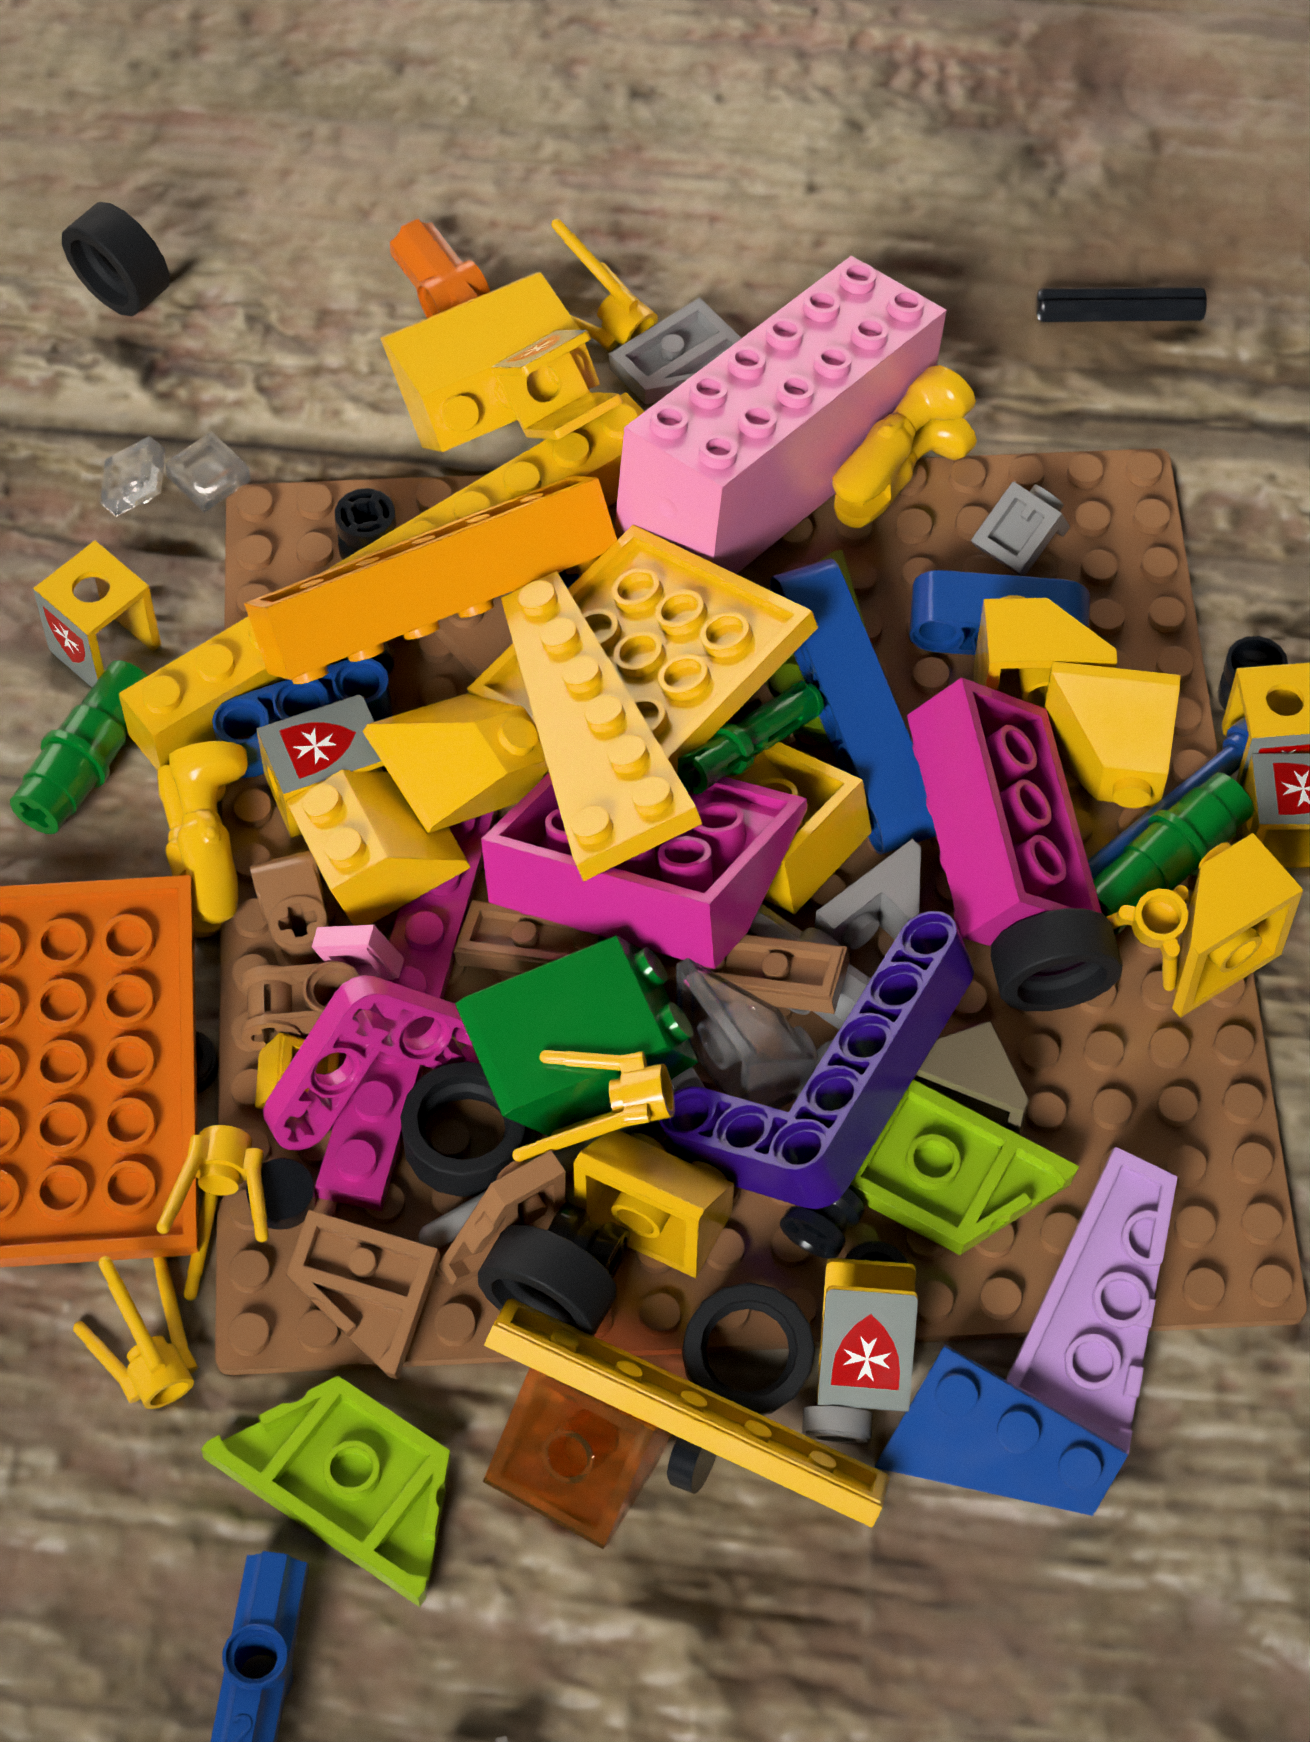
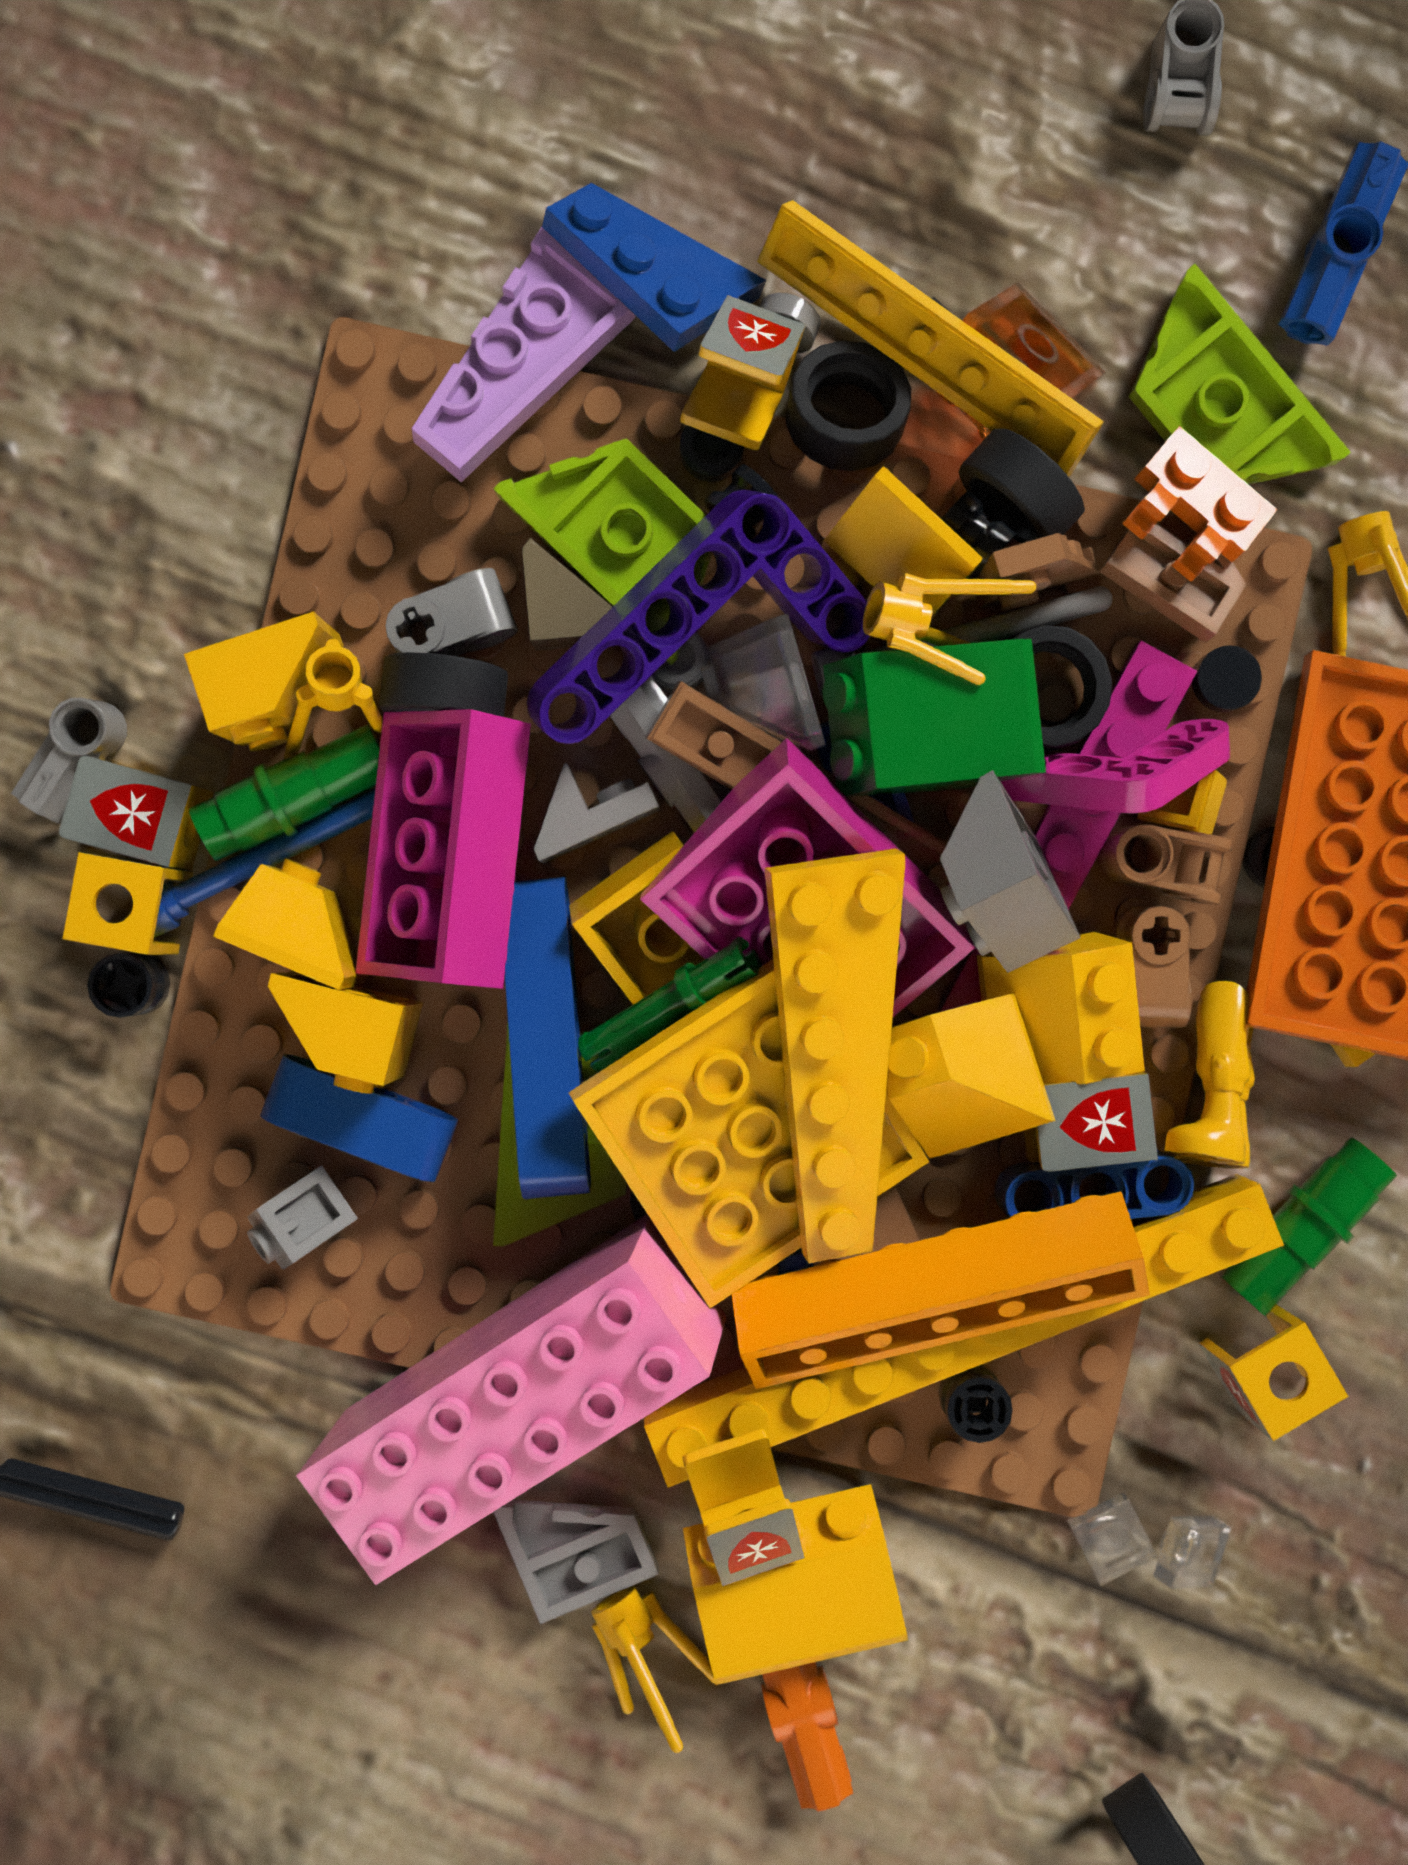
camera: 165 degrees left, 30 degrees up
yellow plant [157,1125,269,1301] -> none
bright pink tile [312,925,404,980] -> none
yellow piece [832,365,977,528] -> none
none -> light grey piece [385,568,518,656]
none -> light grey slope [940,770,1080,973]
none -> plate [1122,426,1277,582]

